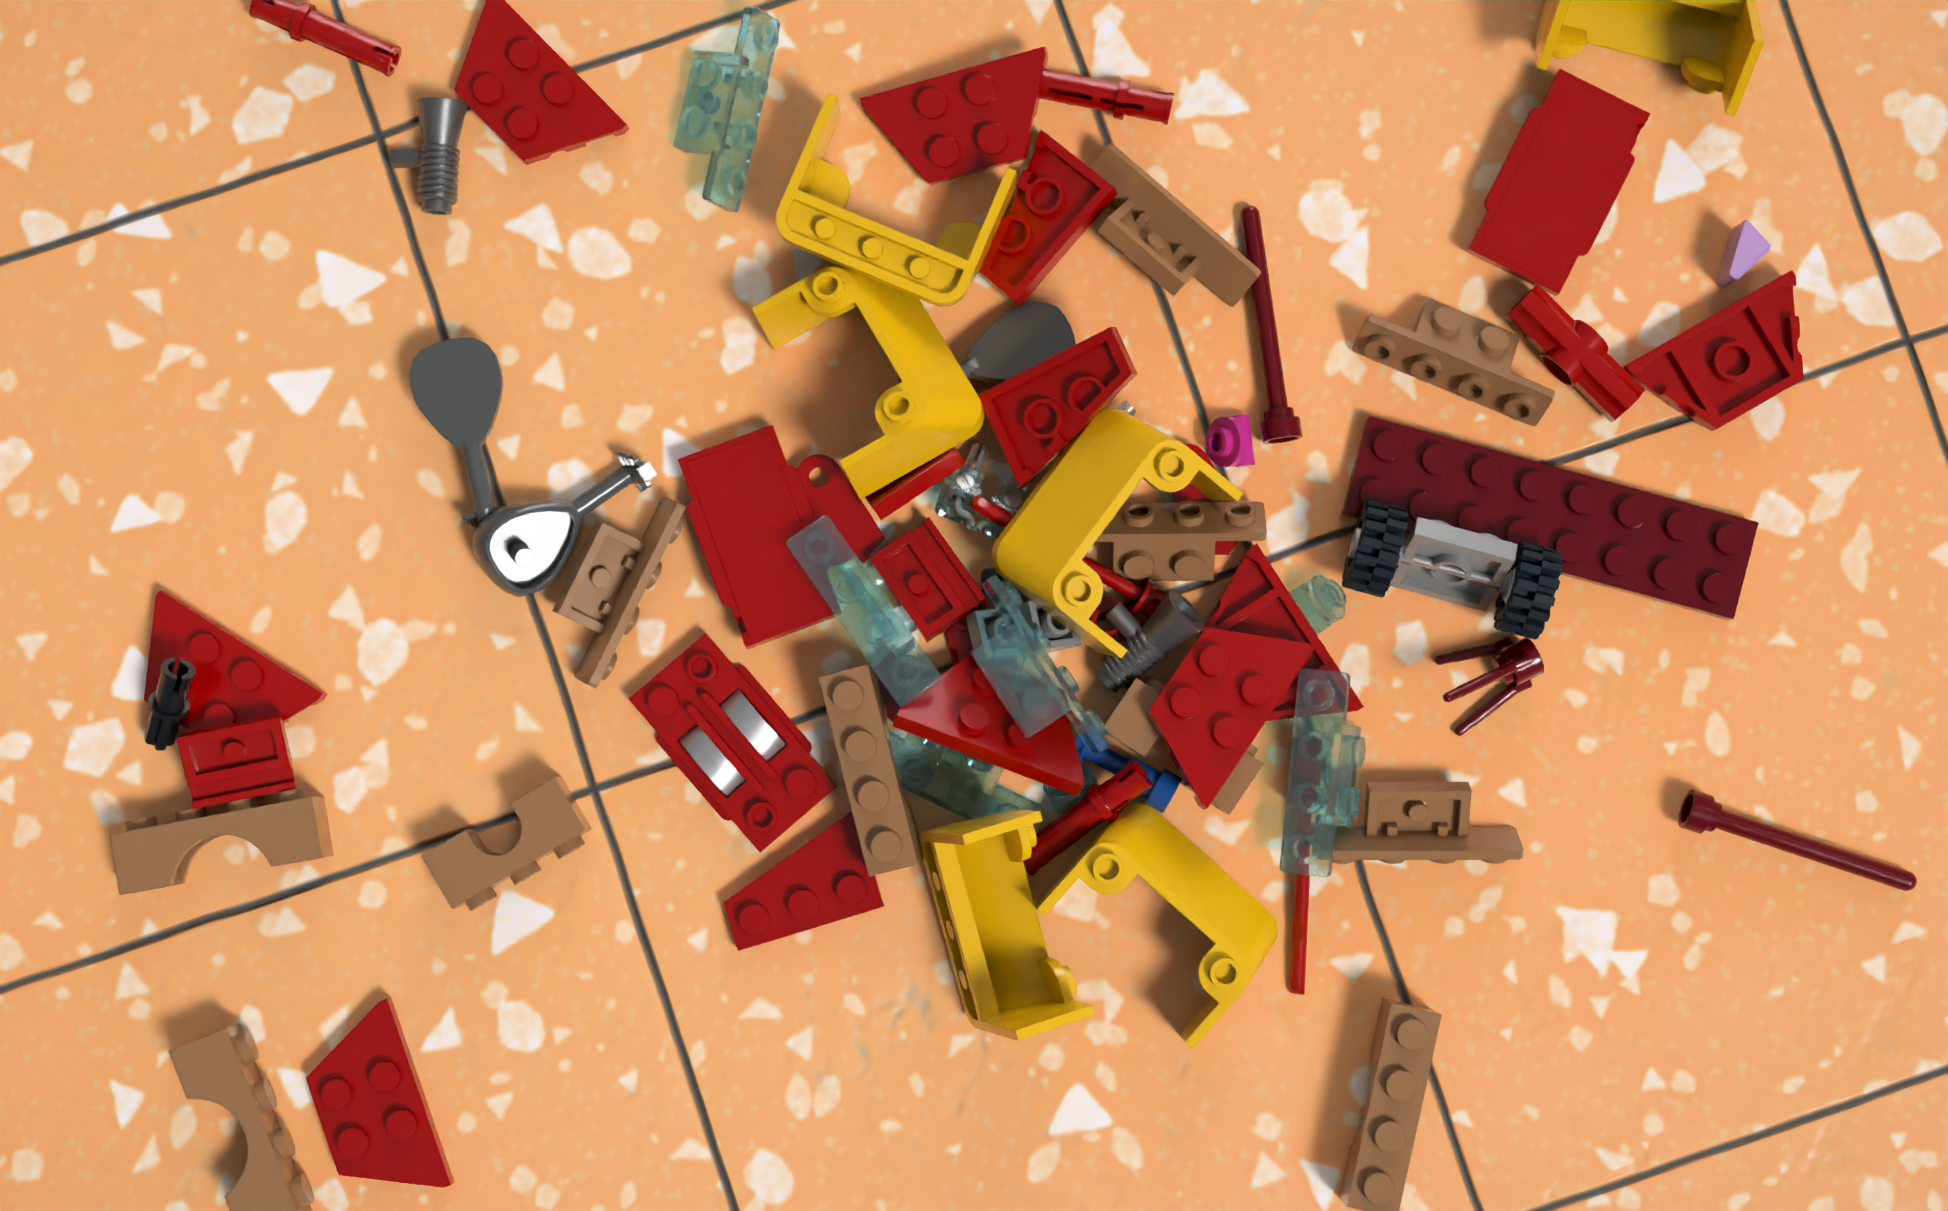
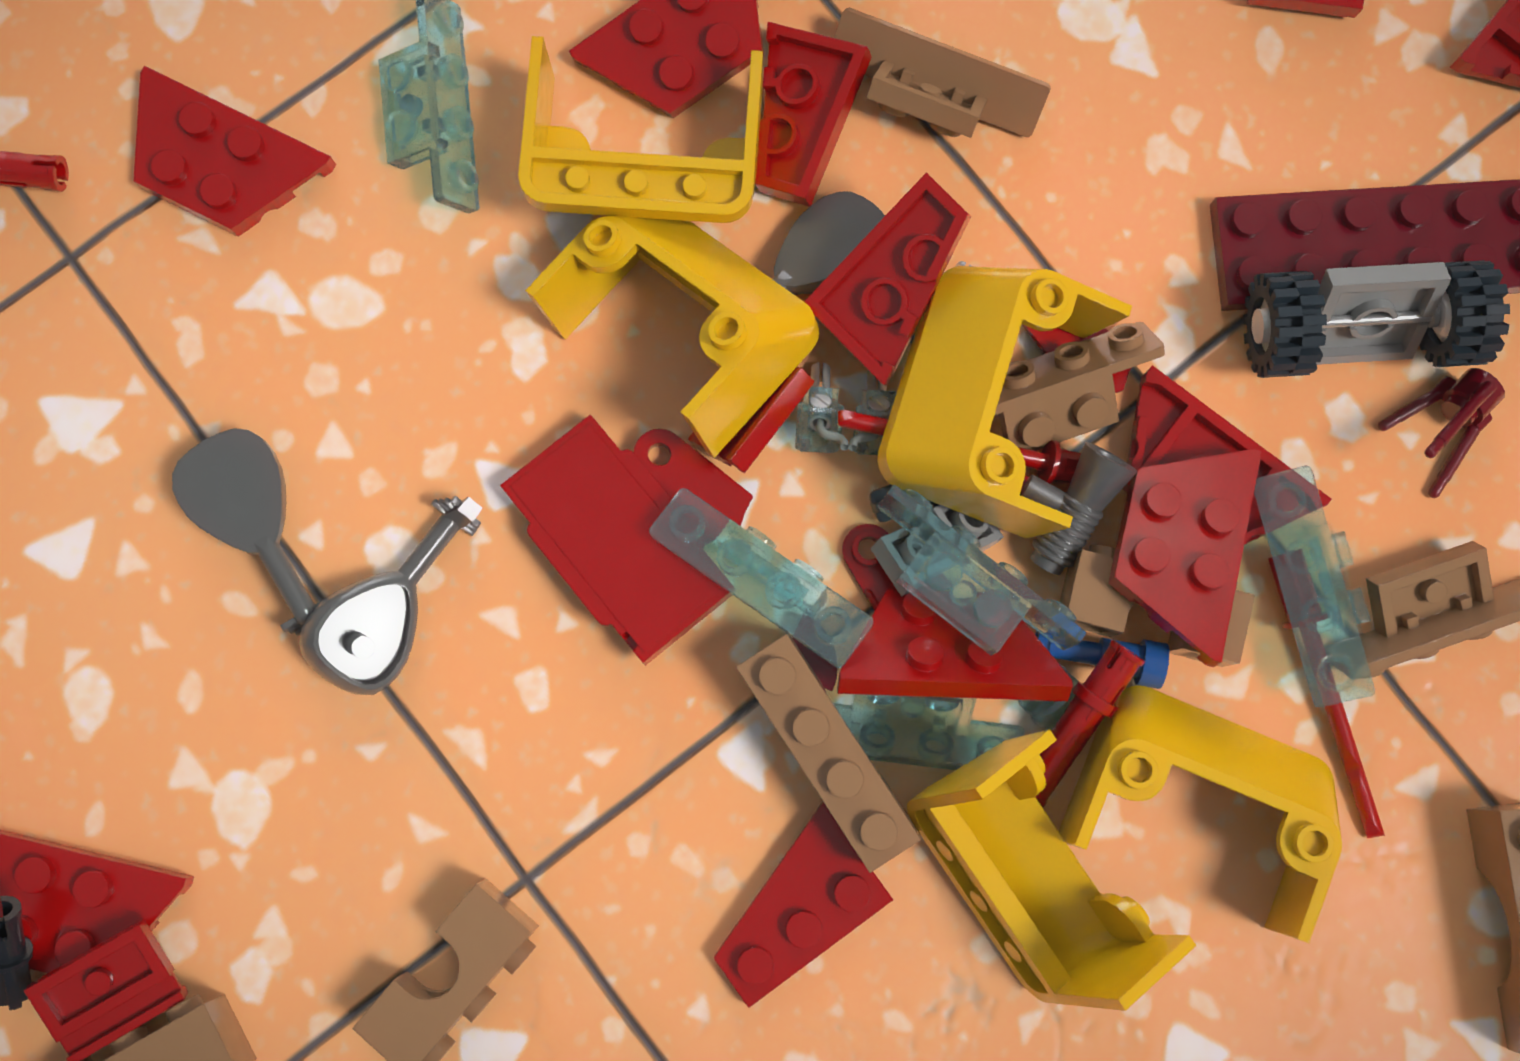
camera: 20 degrees left, 5 degrees down
flat silver piece [389,97,467,215] -> none
medium nougat bracket [552,497,686,688] -> none
red piece [629,633,838,853] -> none
red plate [869,517,987,643] -> none
dark pink plate [1206,415,1255,468] -> none
dark red piece [1240,205,1303,444] -> none
clear light blue plate [1289,575,1346,634] -> none
medium nougat bracket [1352,298,1555,426] -> none
red piece [1504,284,1645,422] -> none

